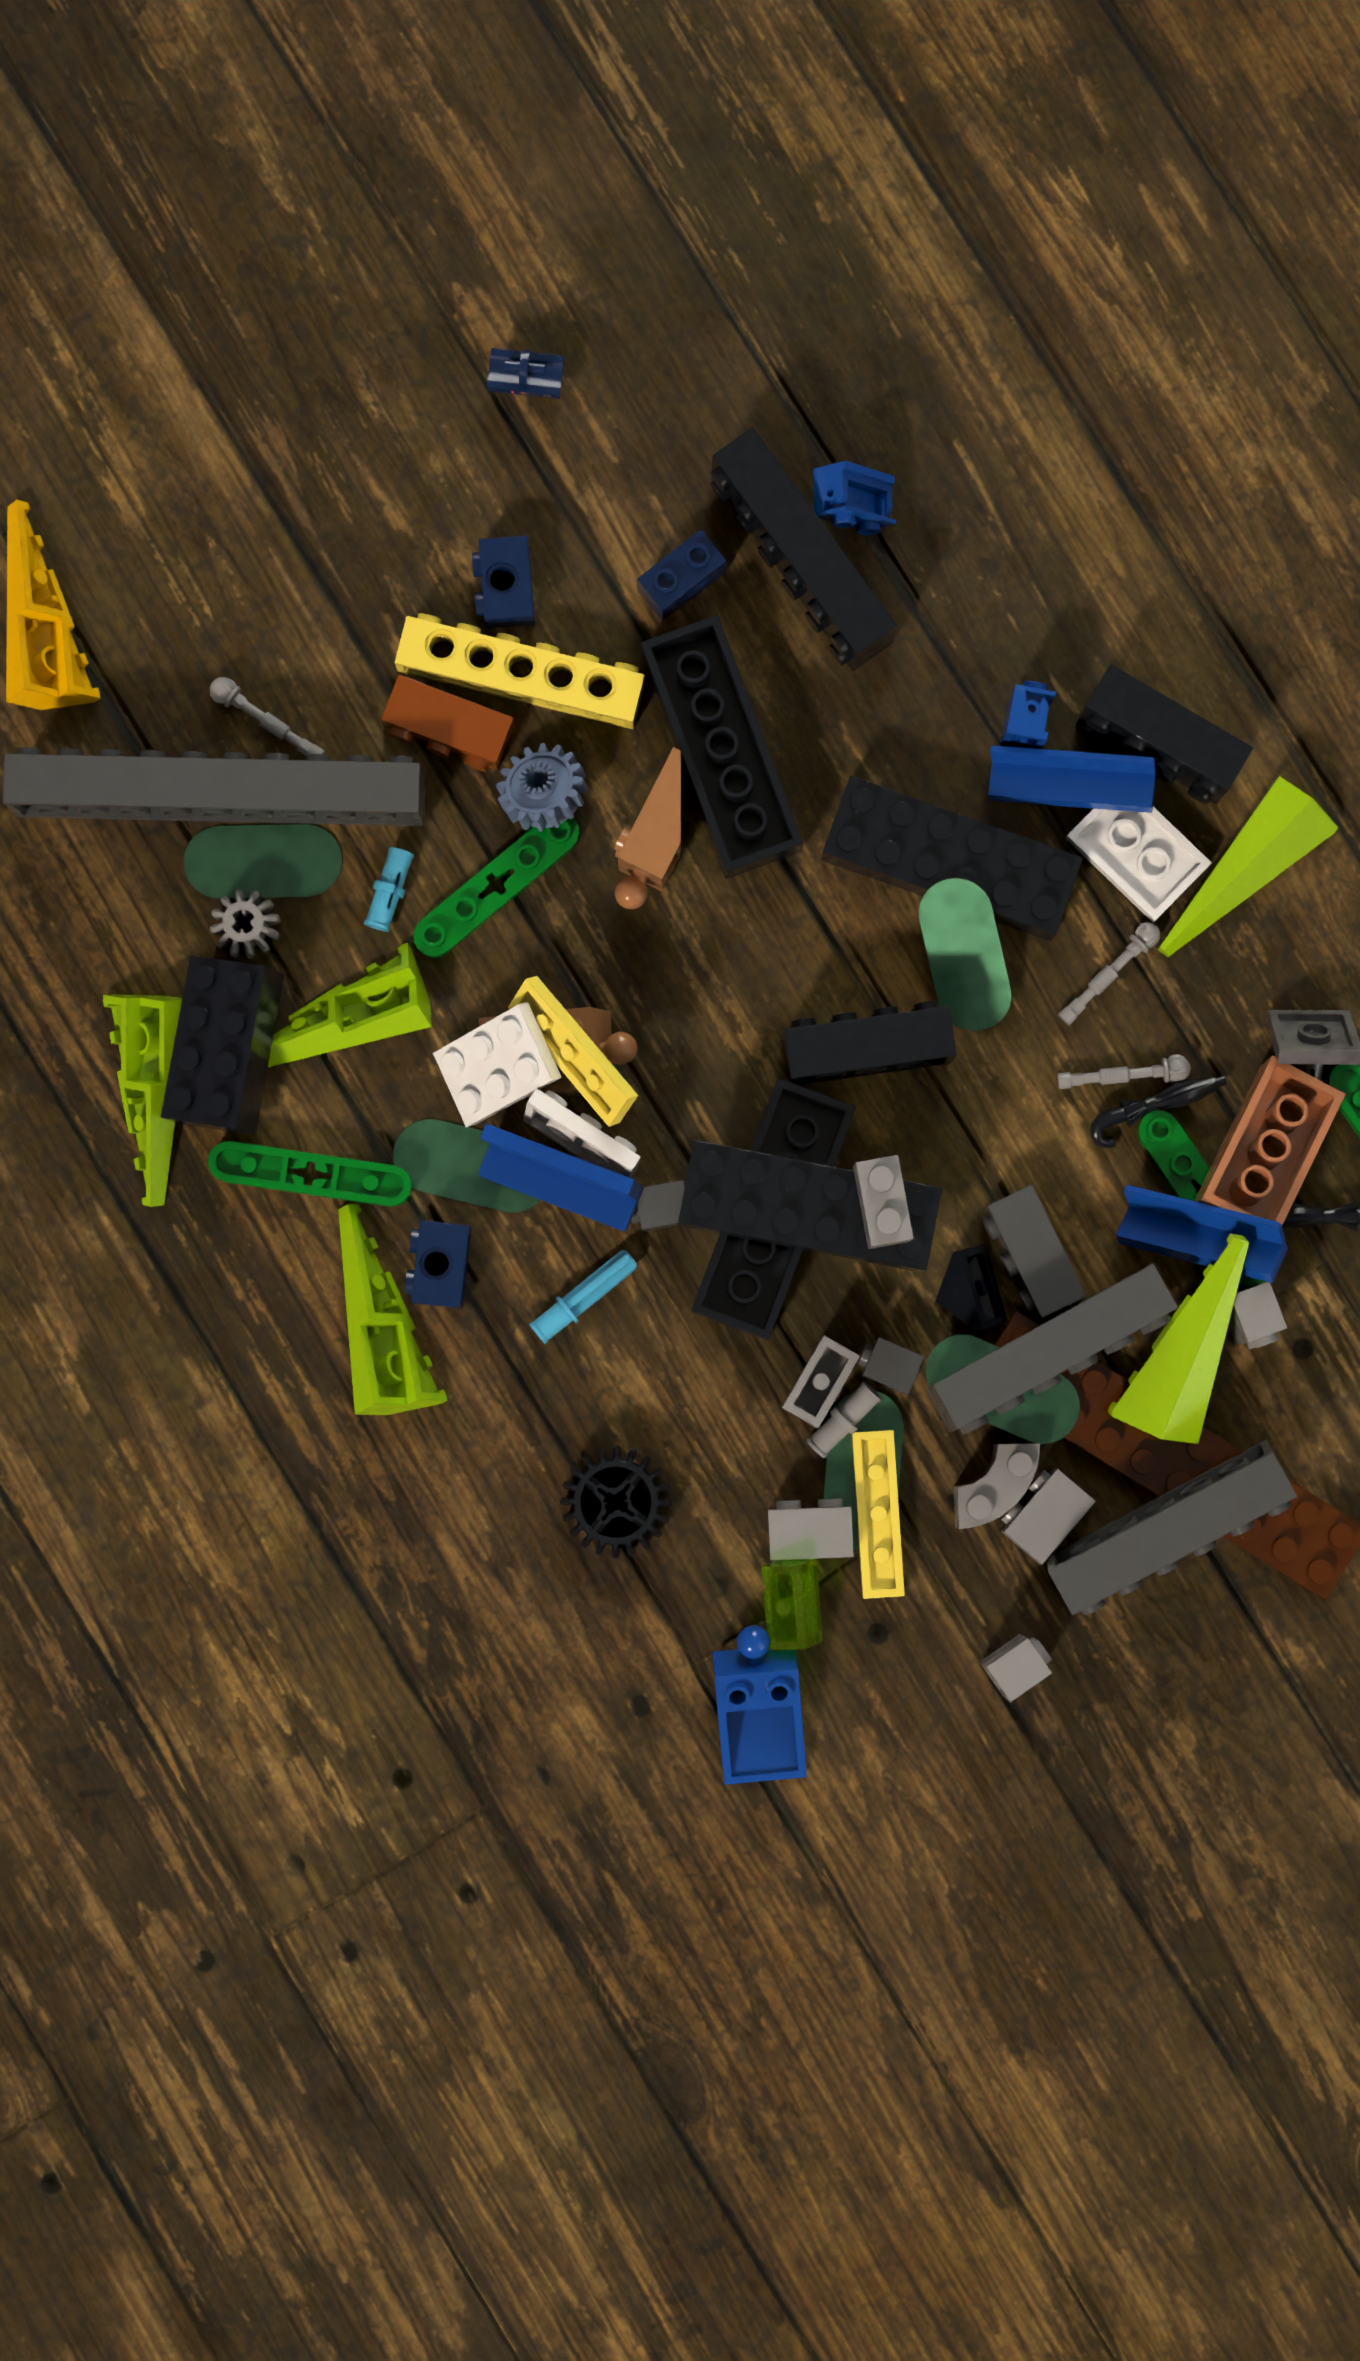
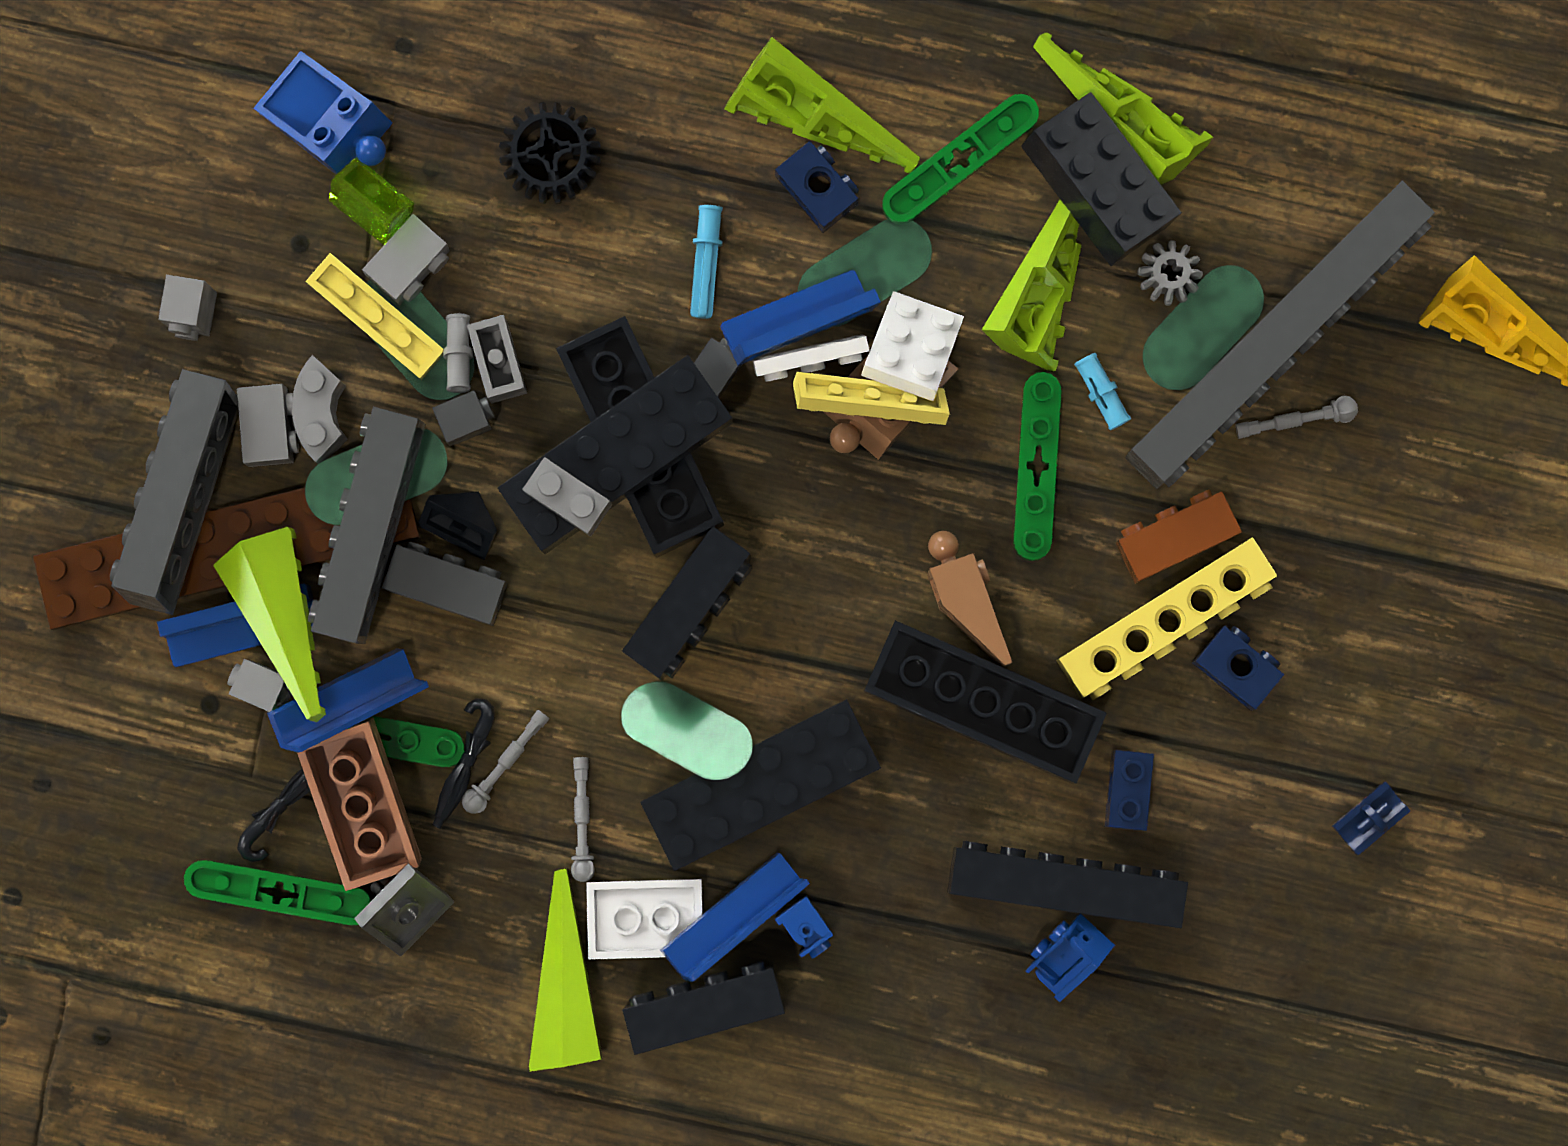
camera: 140 degrees right, 0 degrees up
sand blue gear [496,743,588,832] -> none
none -> blue panel [157,583,314,667]

